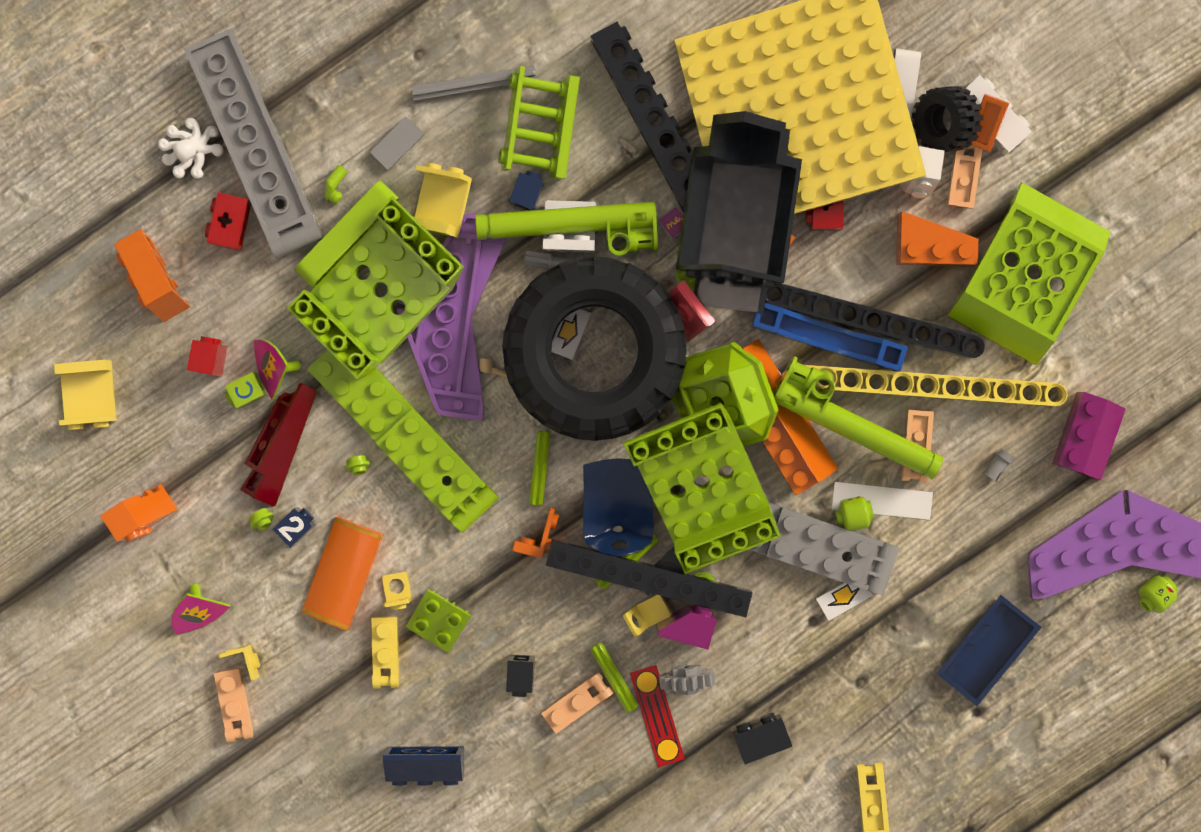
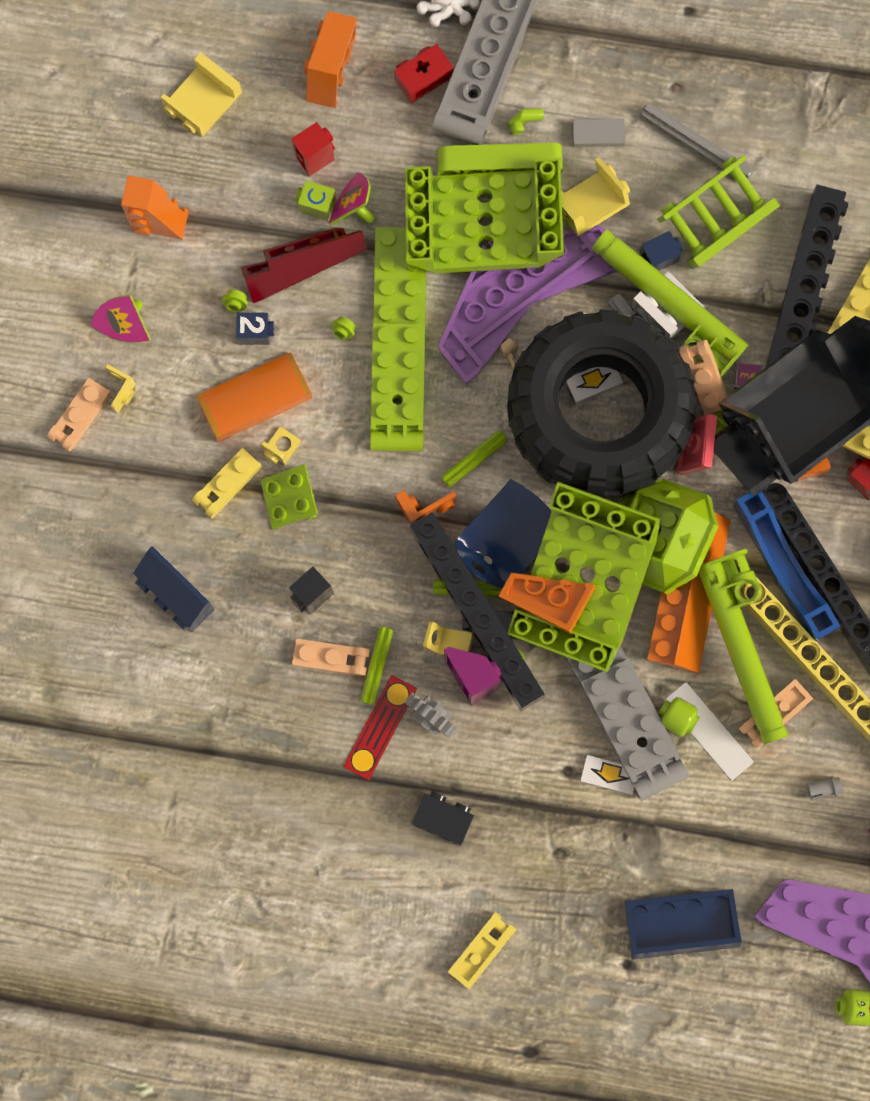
camera: 50 degrees right, 10 degrees down
none -> orange wing [499,573,596,634]
none -> light nougat plate [680,340,728,414]

